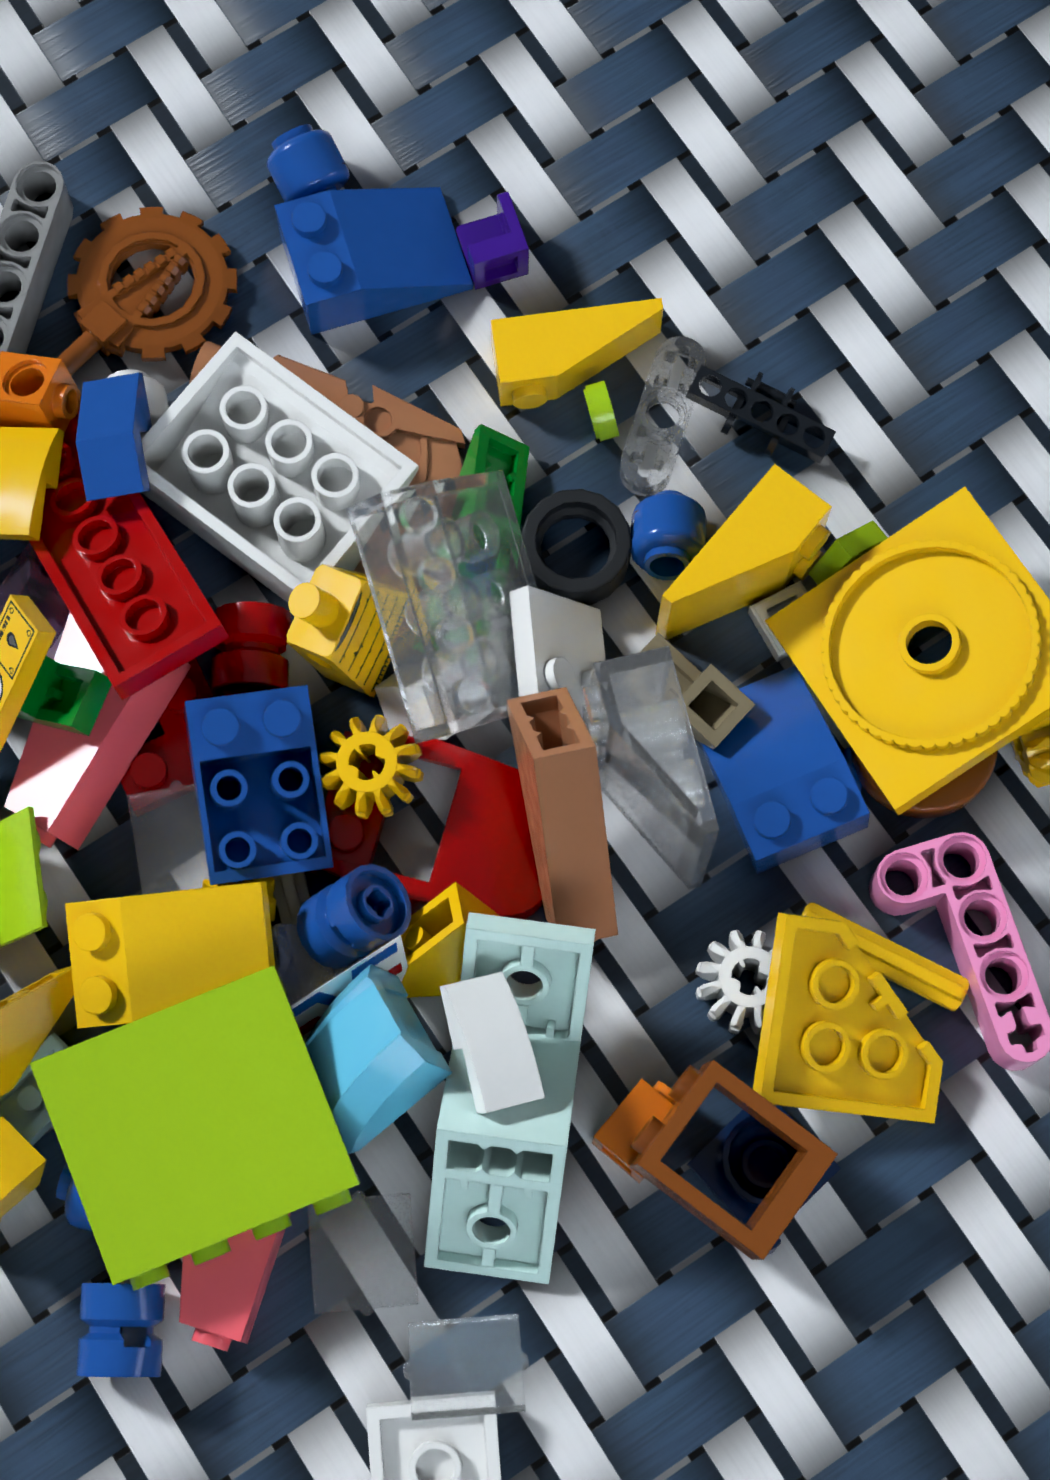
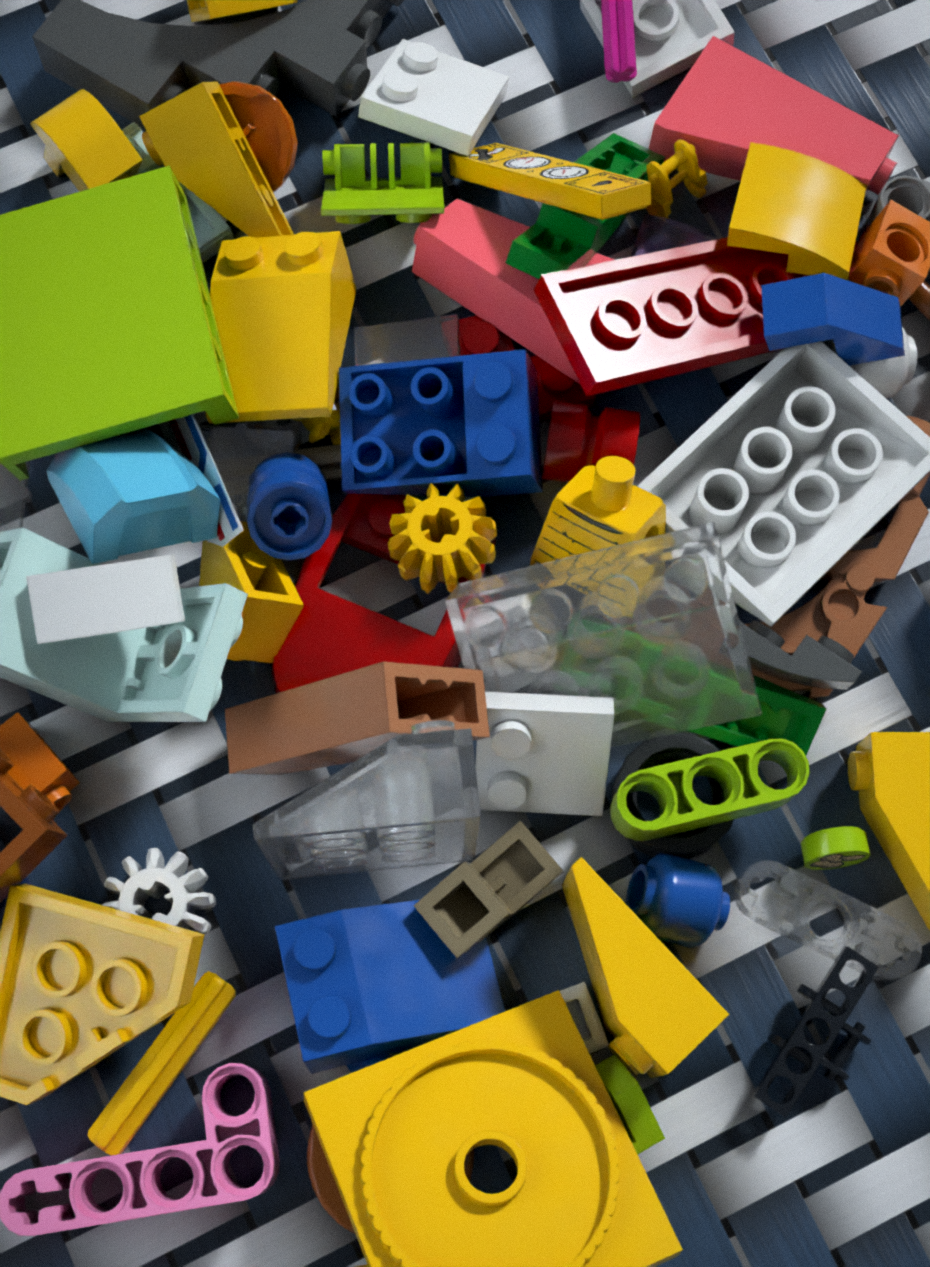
camera: 95 degrees right, 0 degrees up
none -> lime beam [610,739,810,841]
none -> dark grey slope [718,619,862,690]

